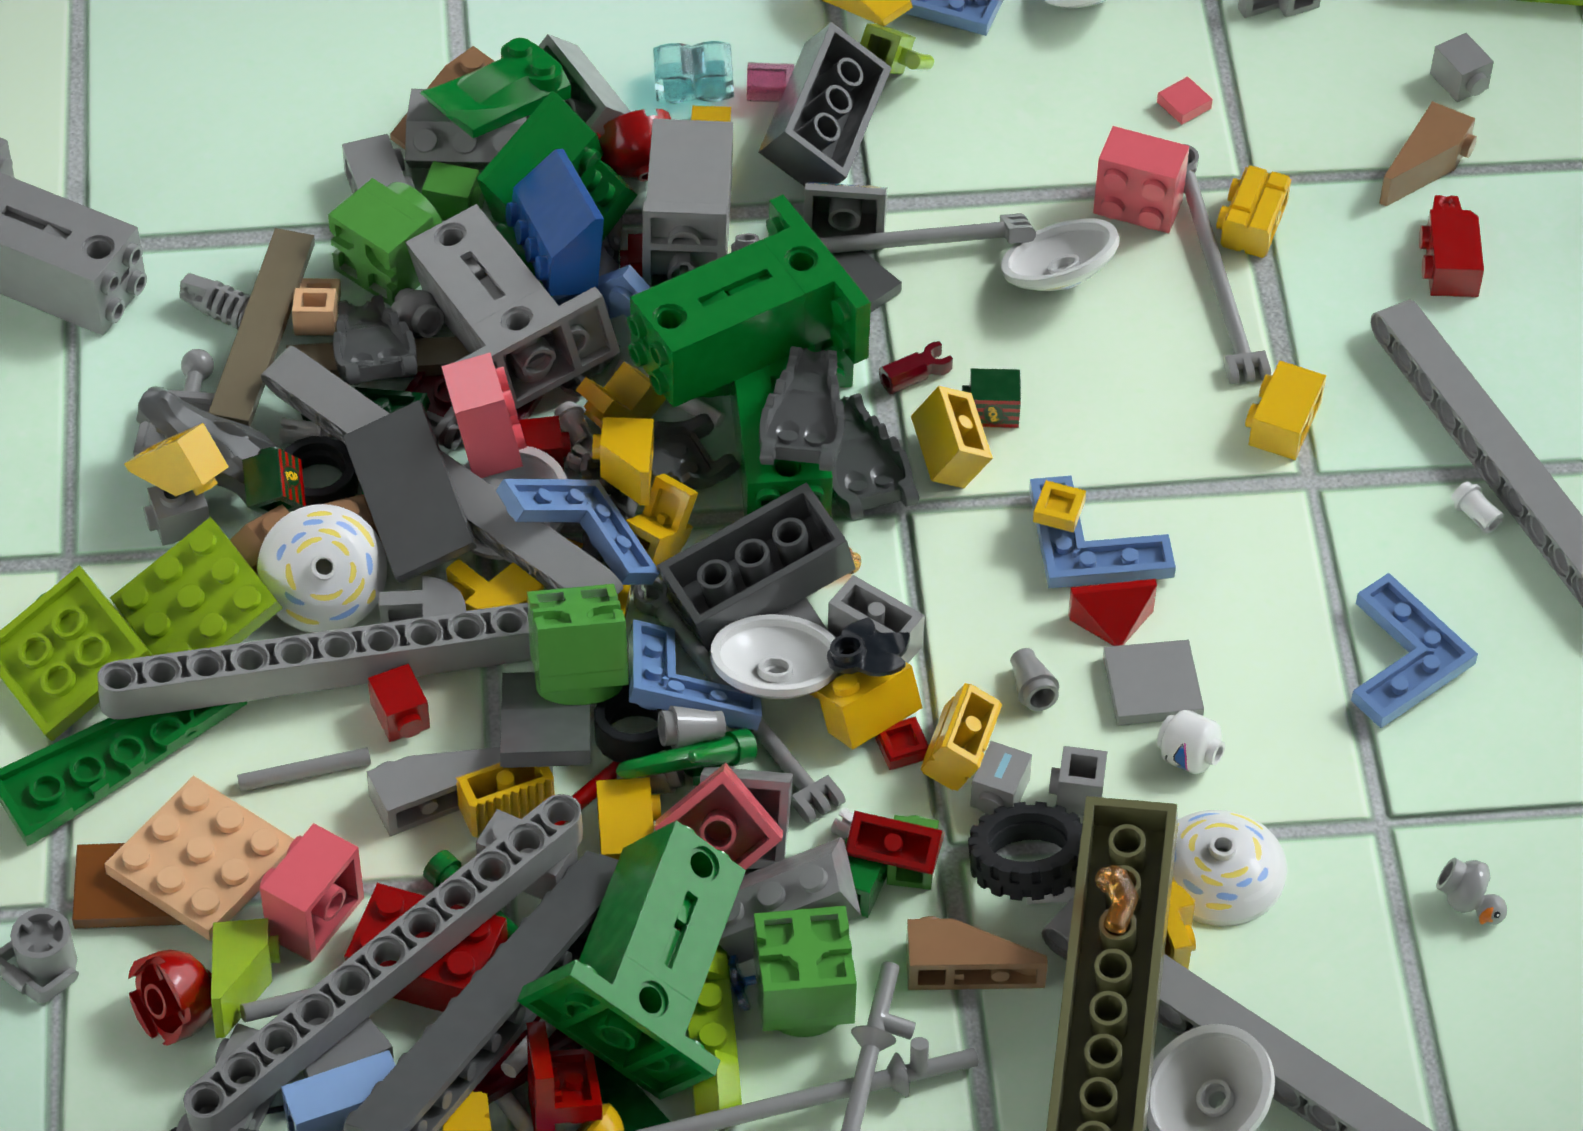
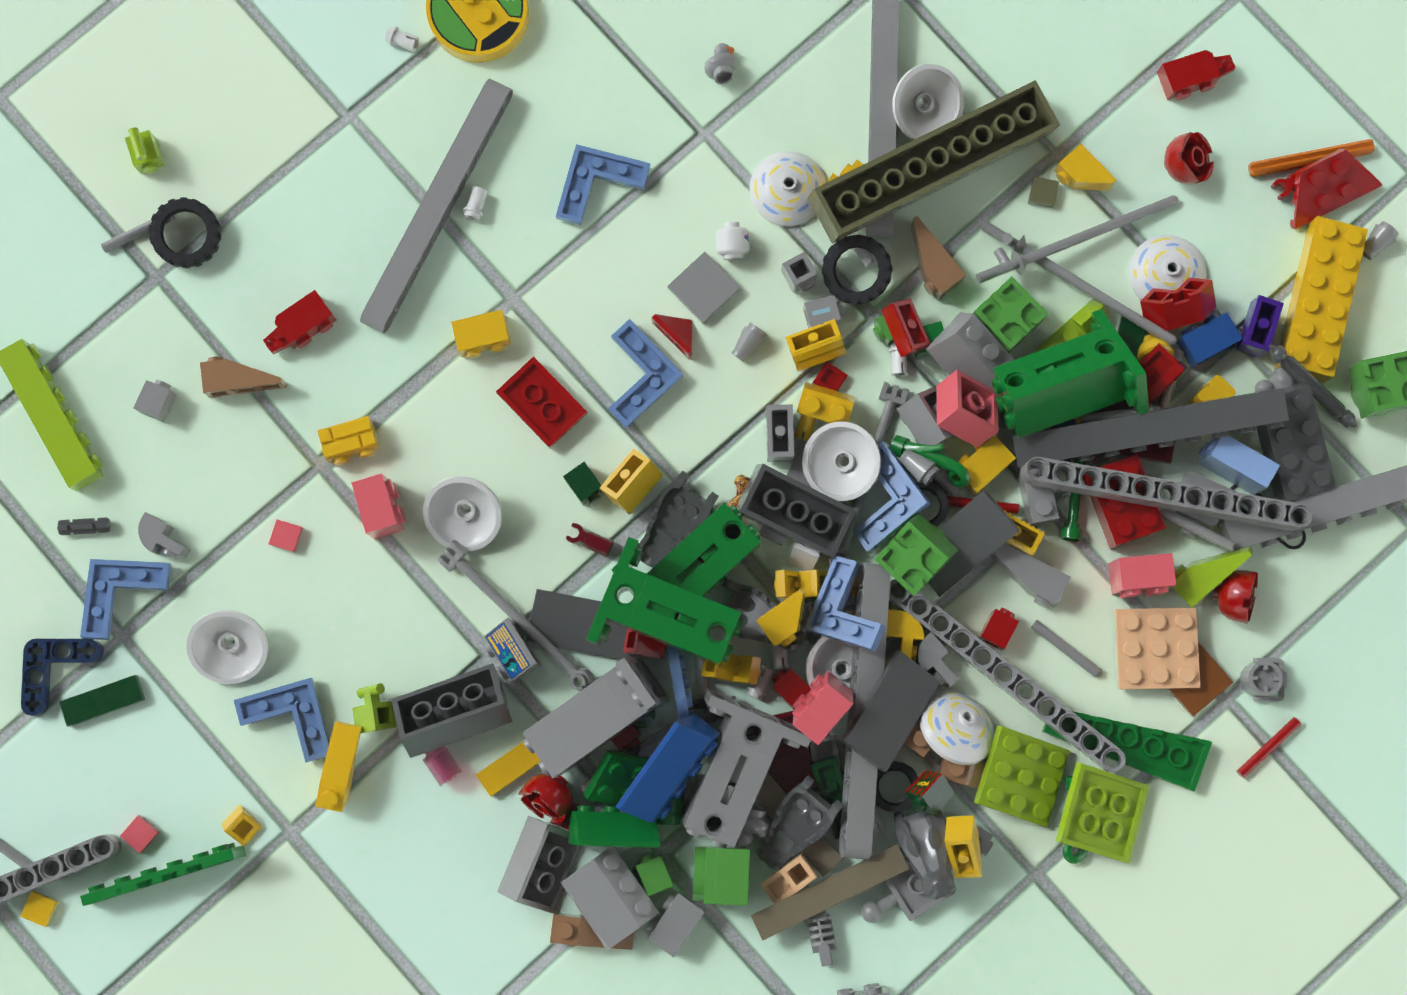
camera: 125 degrees left, 30 degrees up
green slope [420,38,571,139] -> none
clear light blue brick [653,41,734,104] -> none
plant [728,954,757,1011] -> none
dark grey animal [759,346,845,471] -> none
black plate [827,617,910,677] -> none
yellow plate [1033,480,1086,533] -> none
clear orange arm [1095,865,1138,934] -> none
light grey hinge [1184,144,1271,385] -> none
none -> red plate [496,356,588,449]

